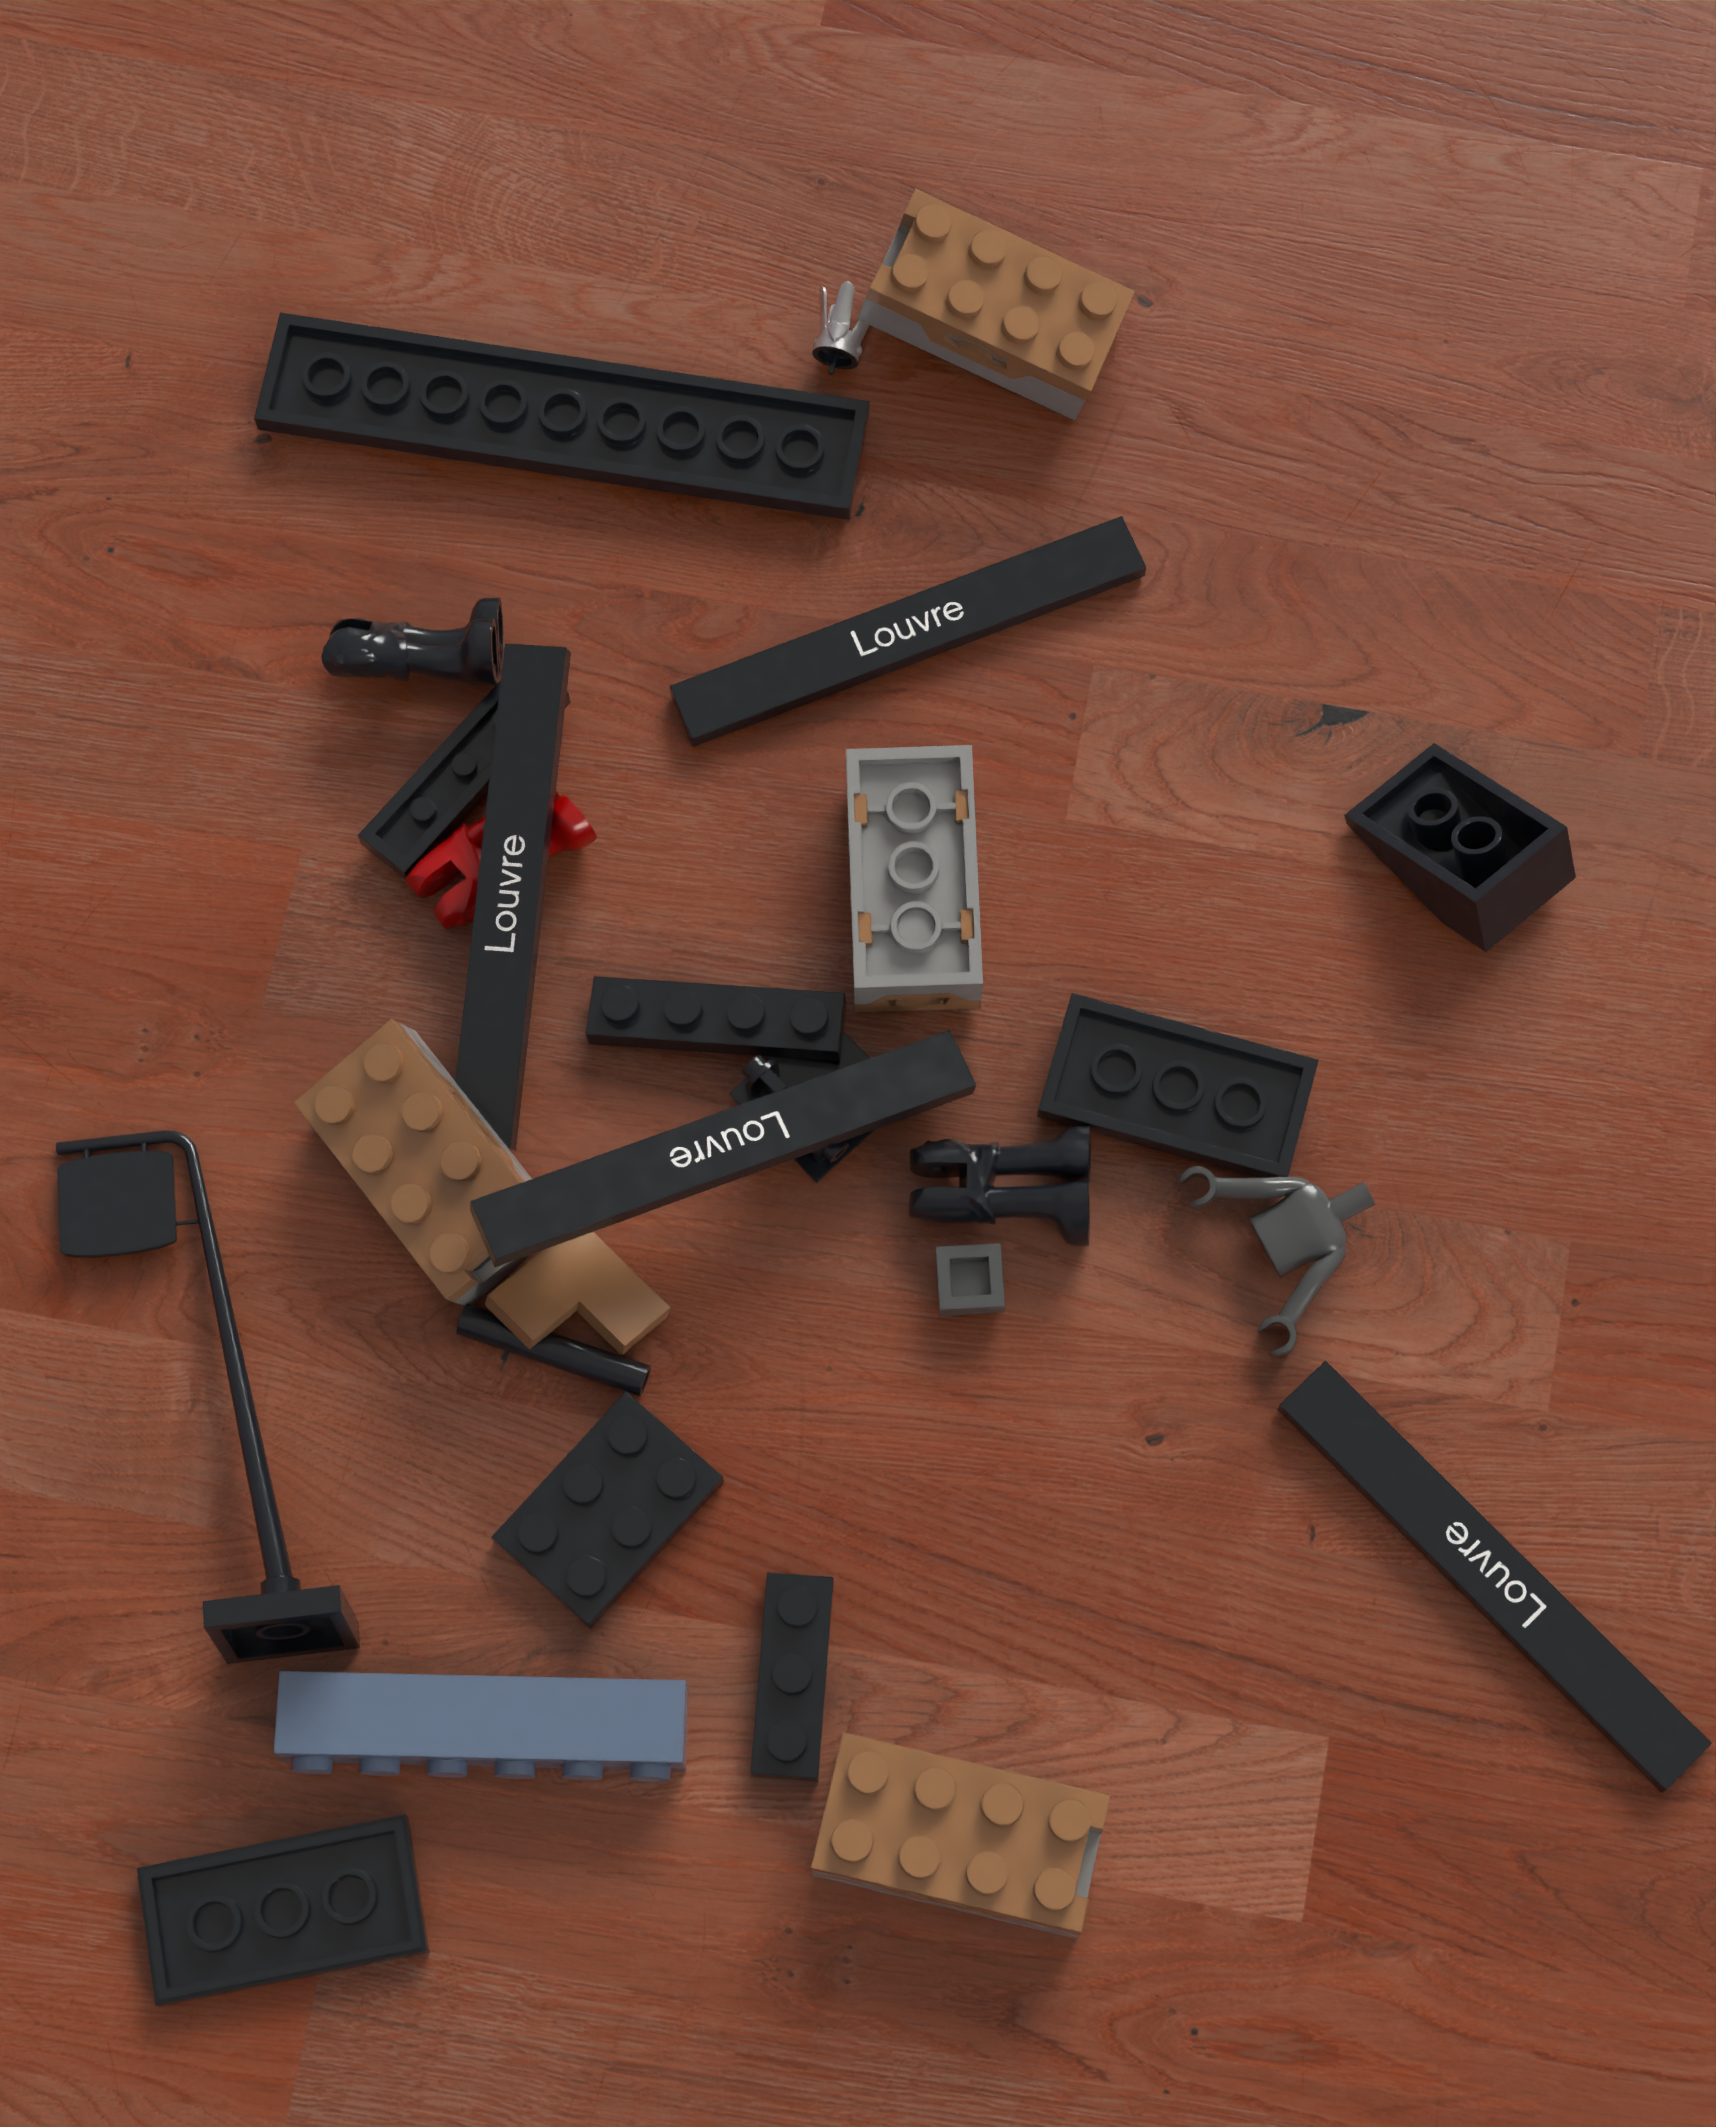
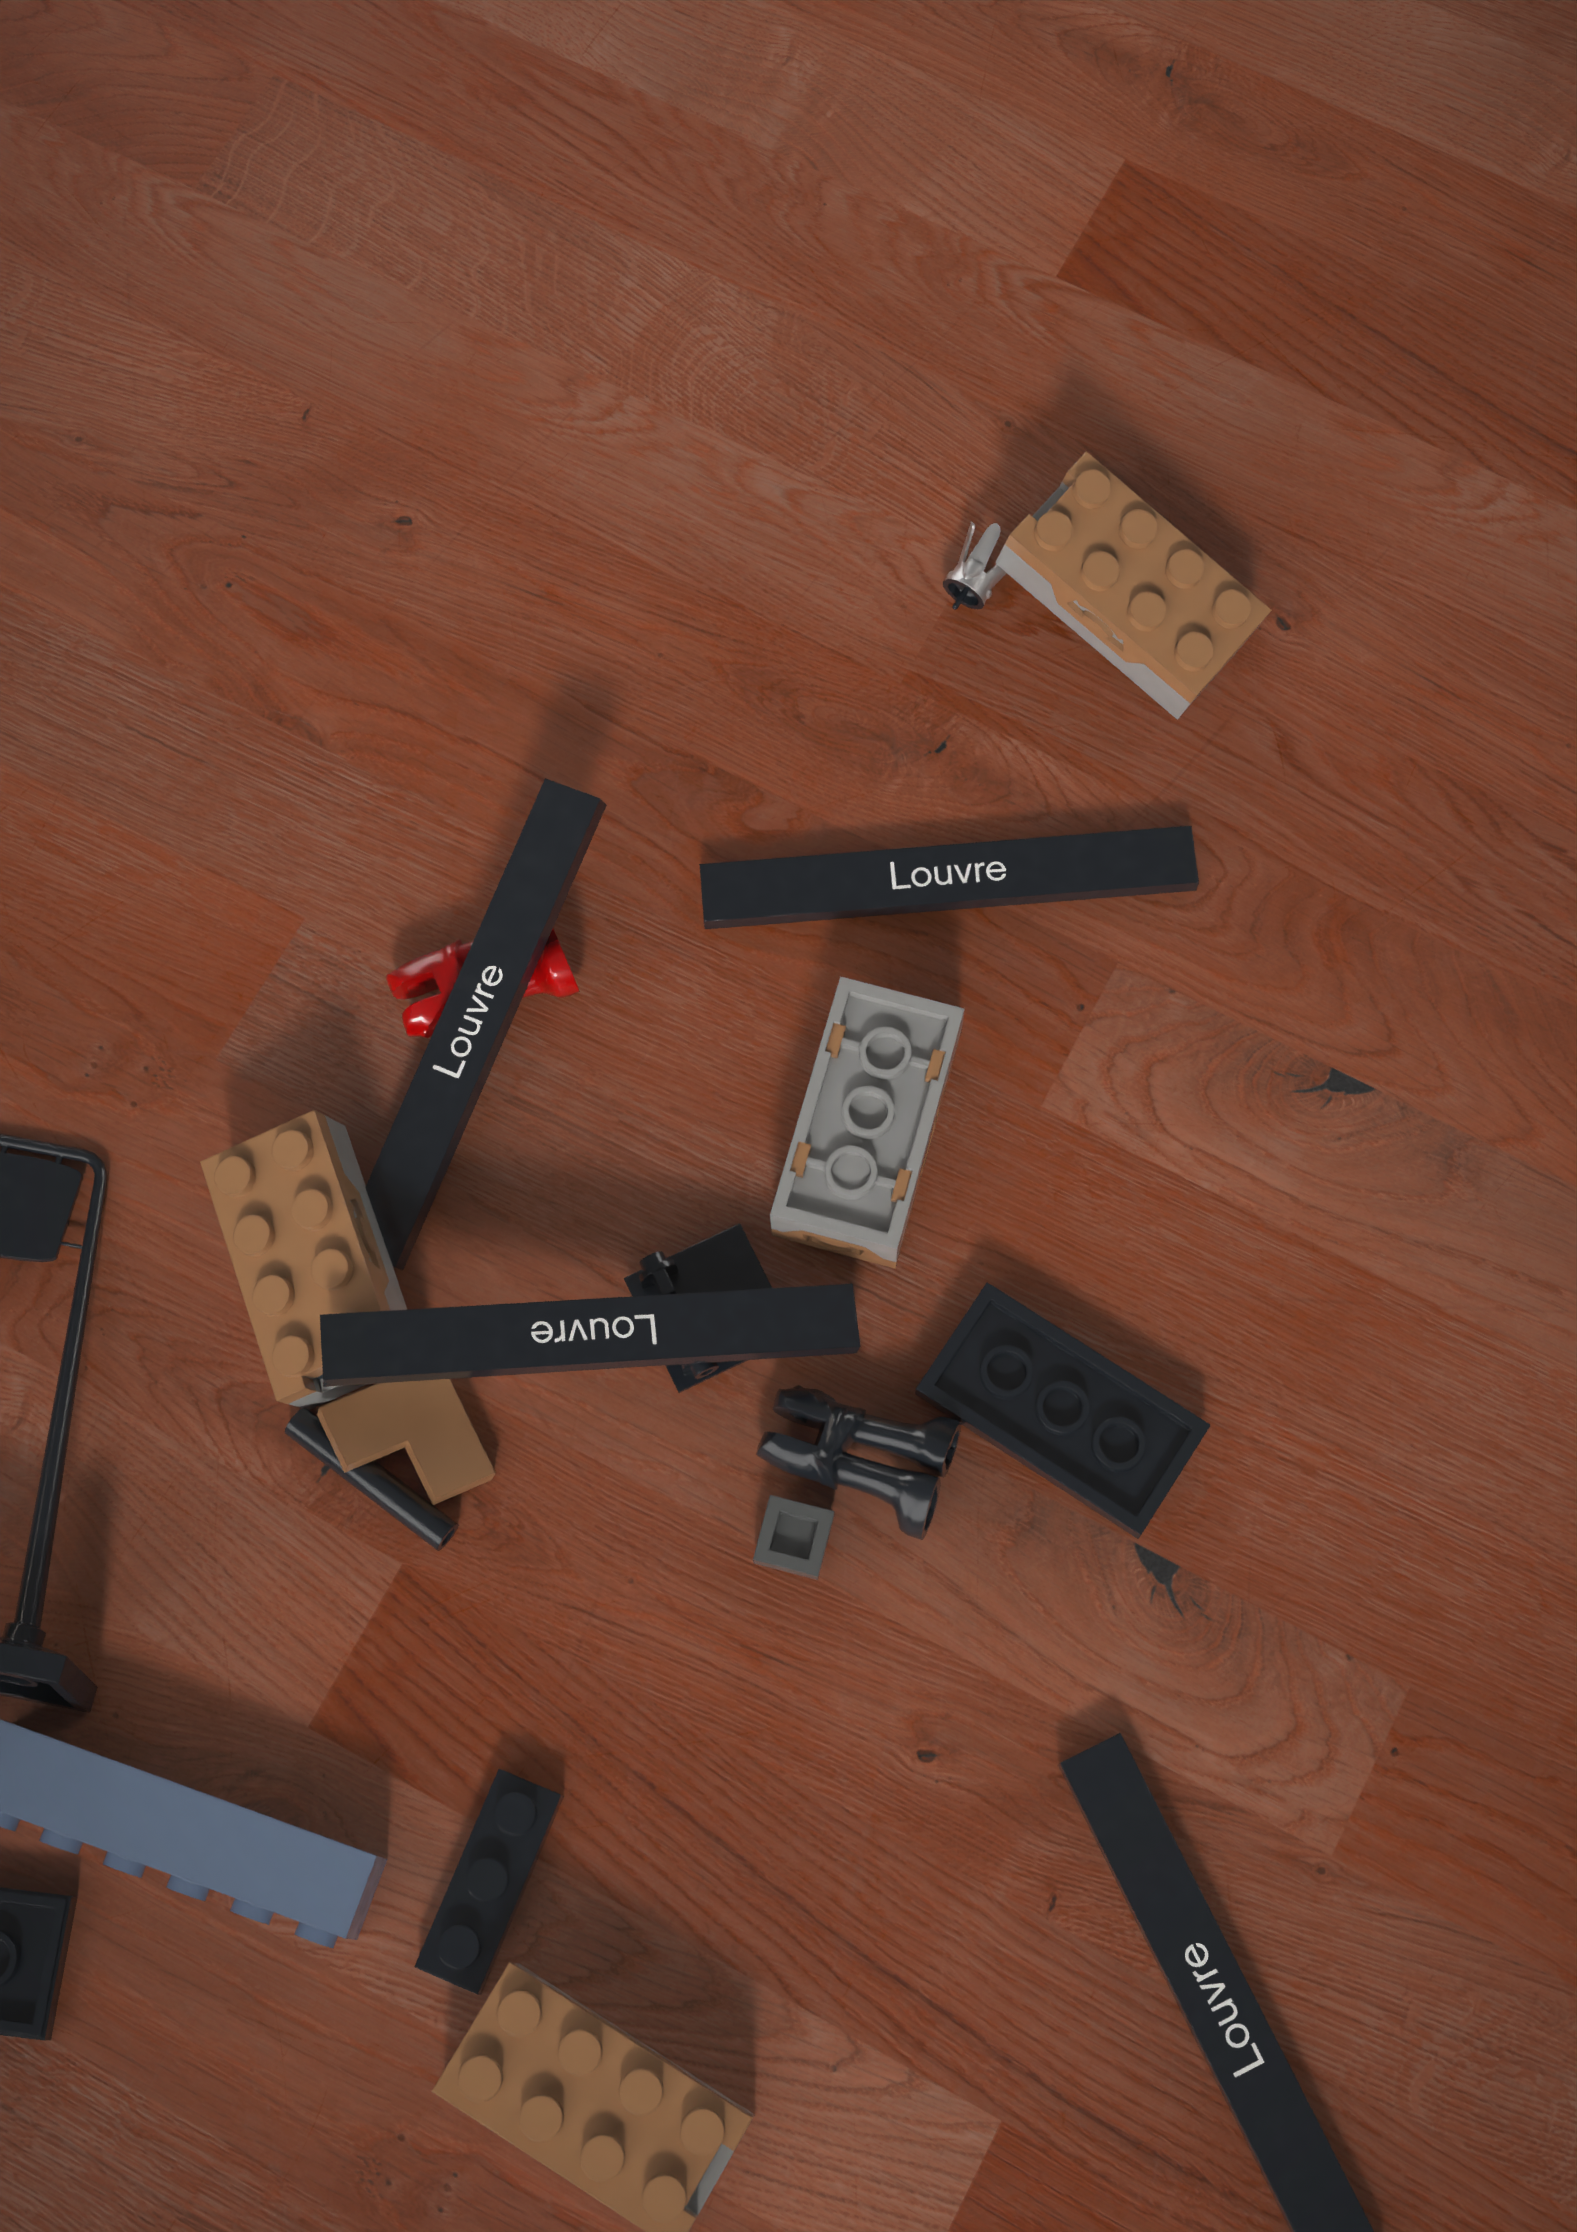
camera: 20 degrees right, 0 degrees up
black plate [254,312,870,520] -> none
black piece [321,597,504,686] -> none
black plate [358,680,571,879] -> none
black plate [492,1391,724,1629] -> none
black plate [586,976,847,1061] -> none
dark grey piece [1179,1166,1375,1357] -> none
black slope [1344,743,1576,952] -> none

